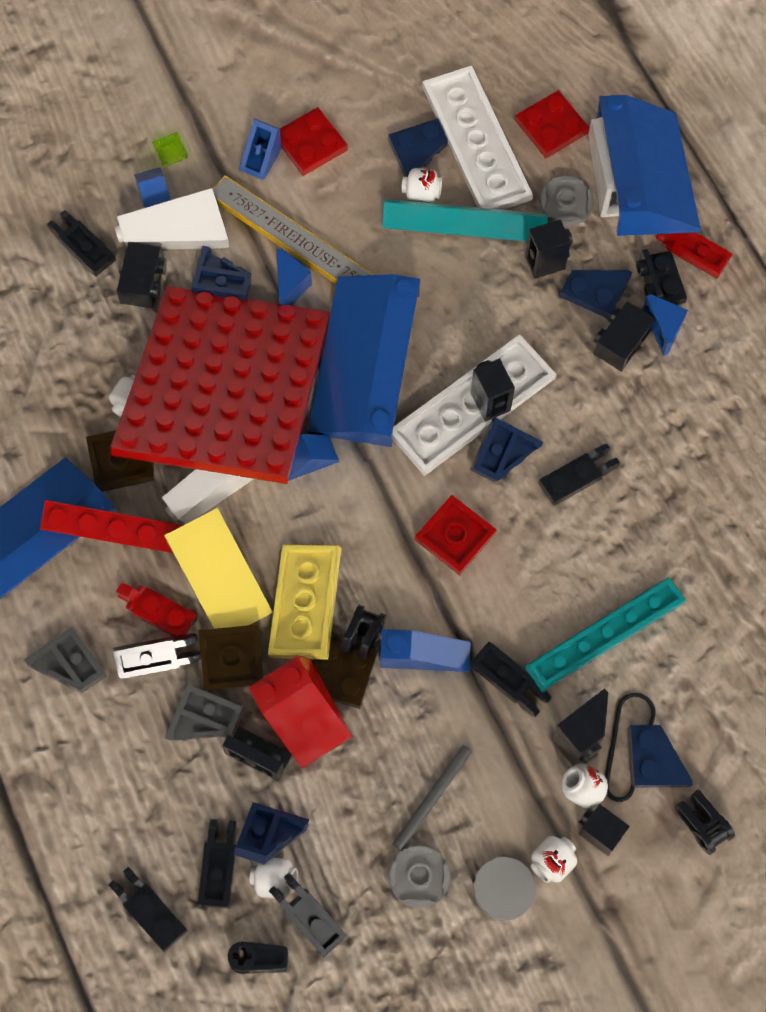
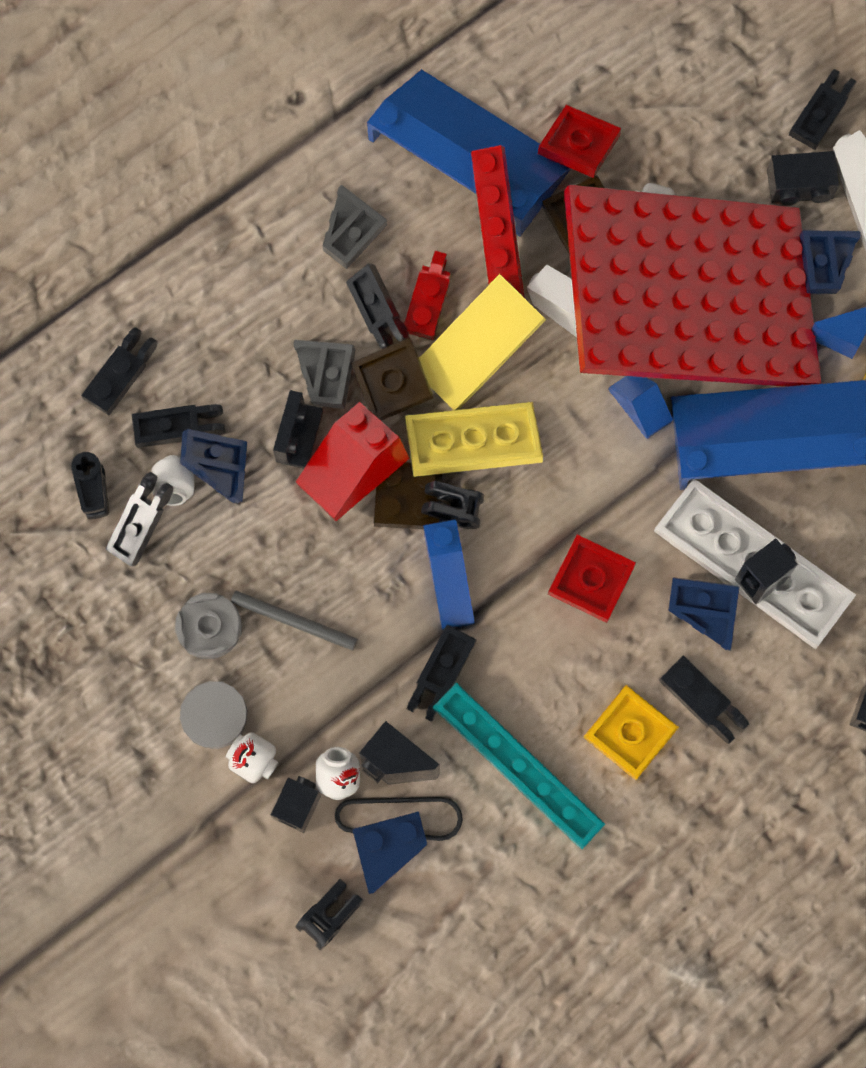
camera: 80 degrees right, 5 degrees up
none -> red plate [538,105,622,178]
none -> yellow tile [583,685,679,780]

